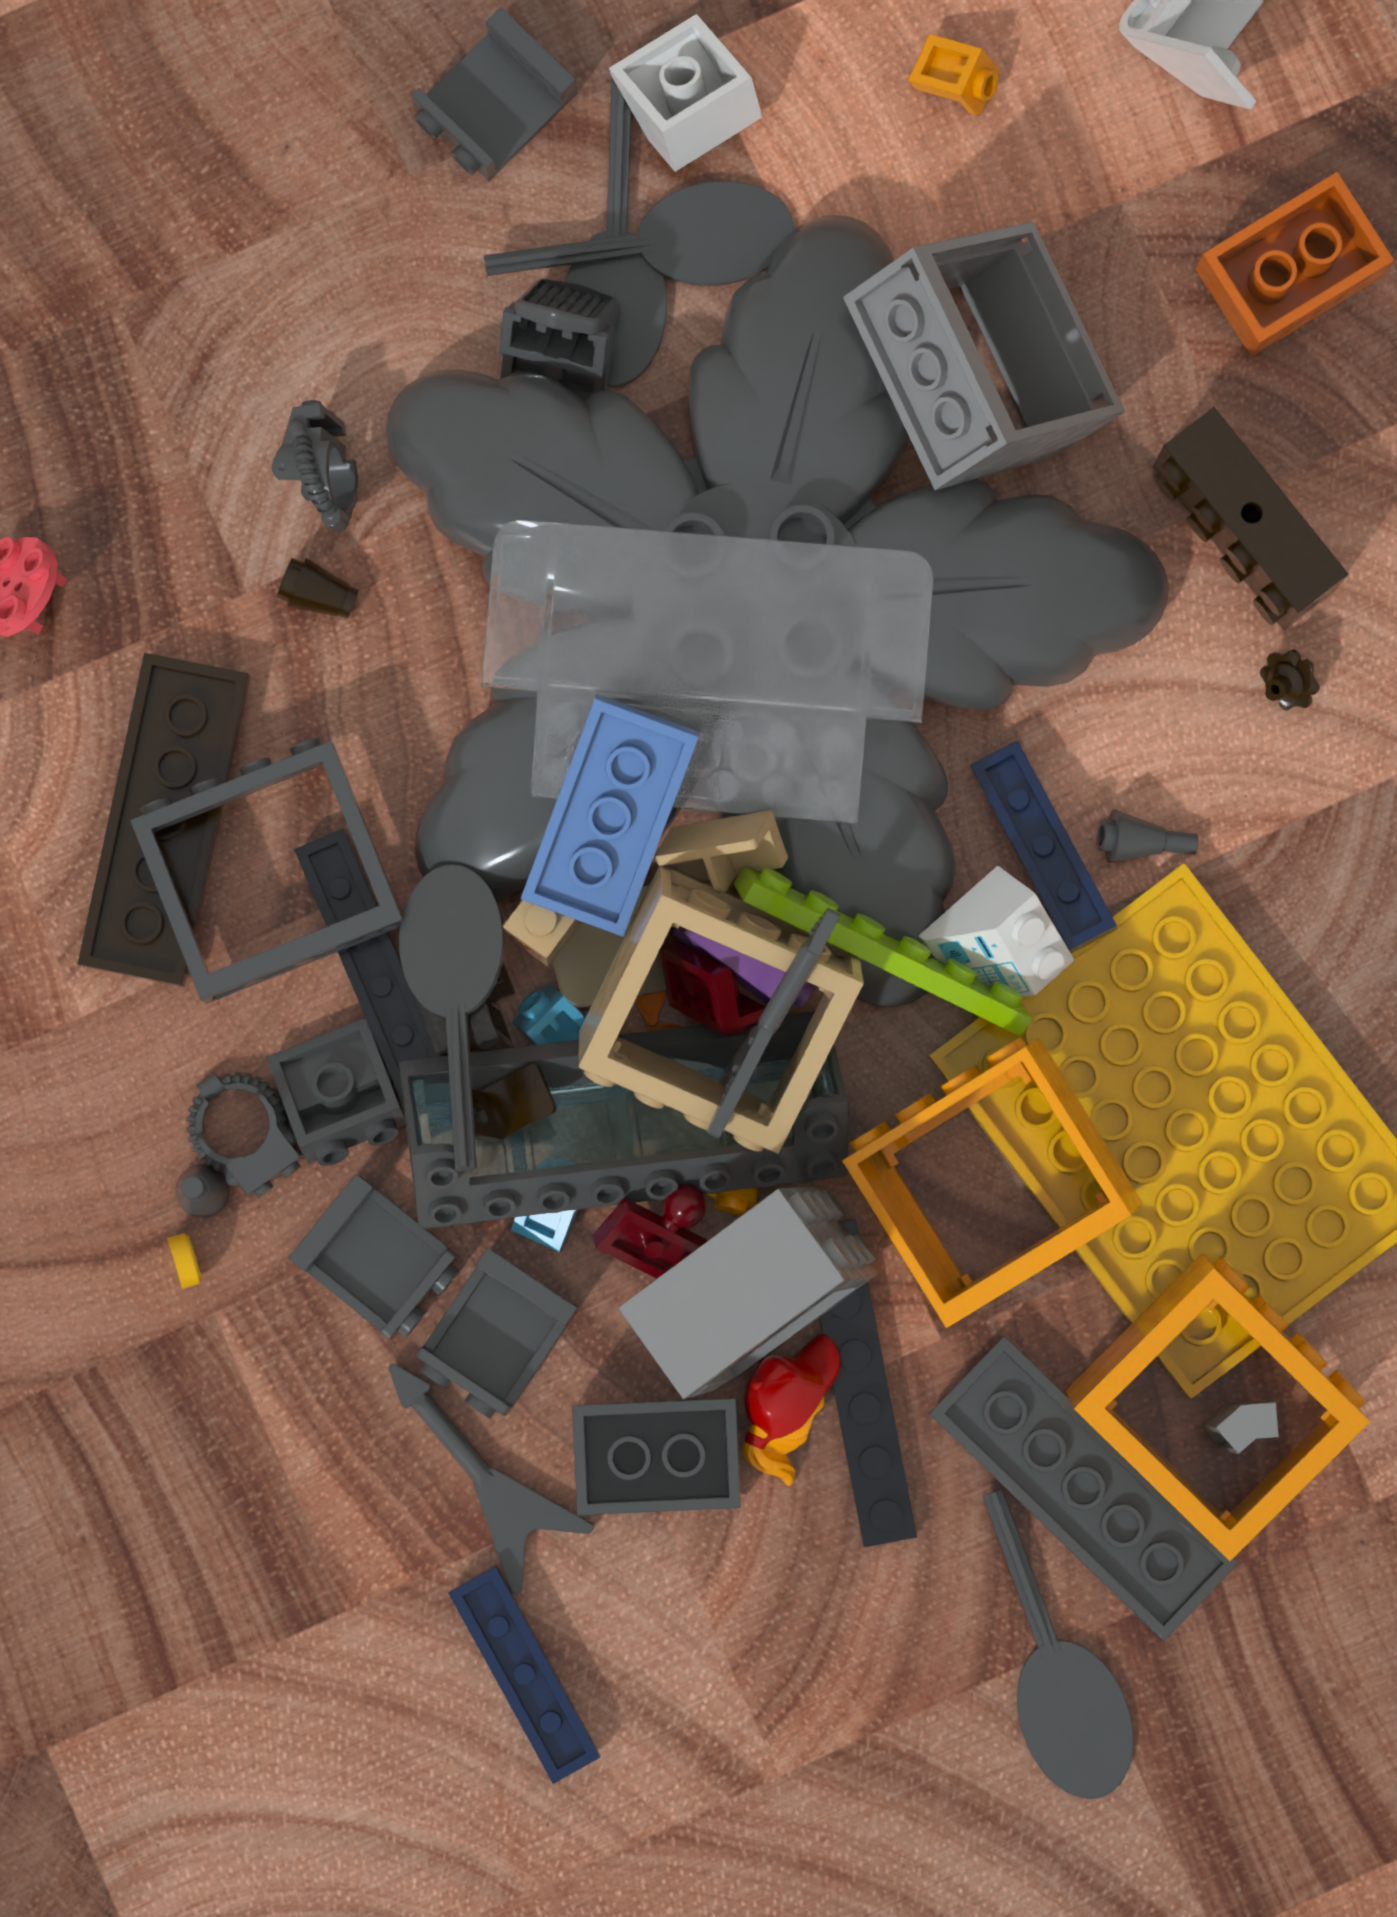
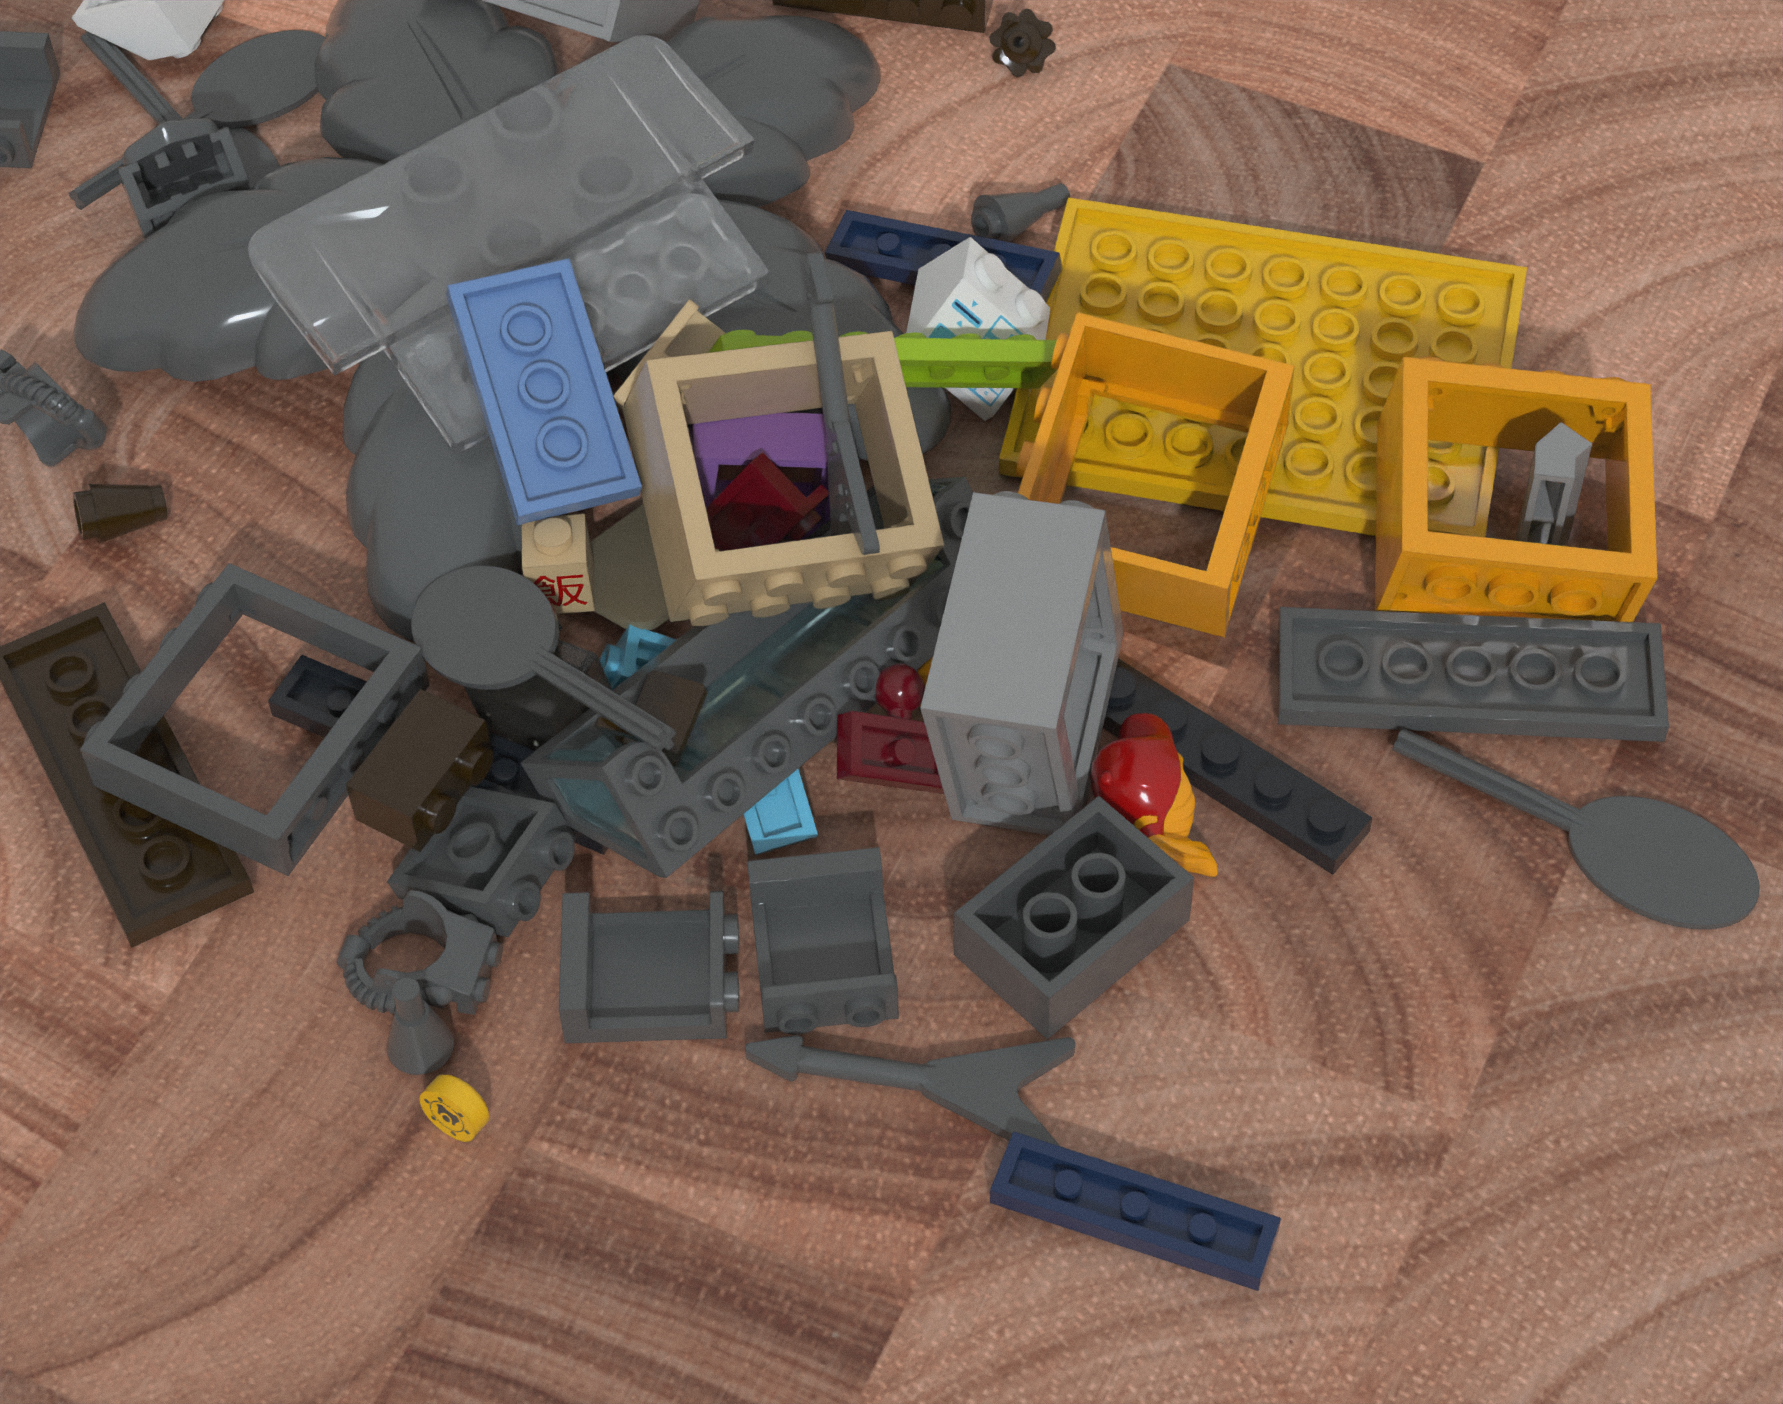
camera: 40 degrees left, 30 degrees down
none -> dark brown brick [346,689,493,852]

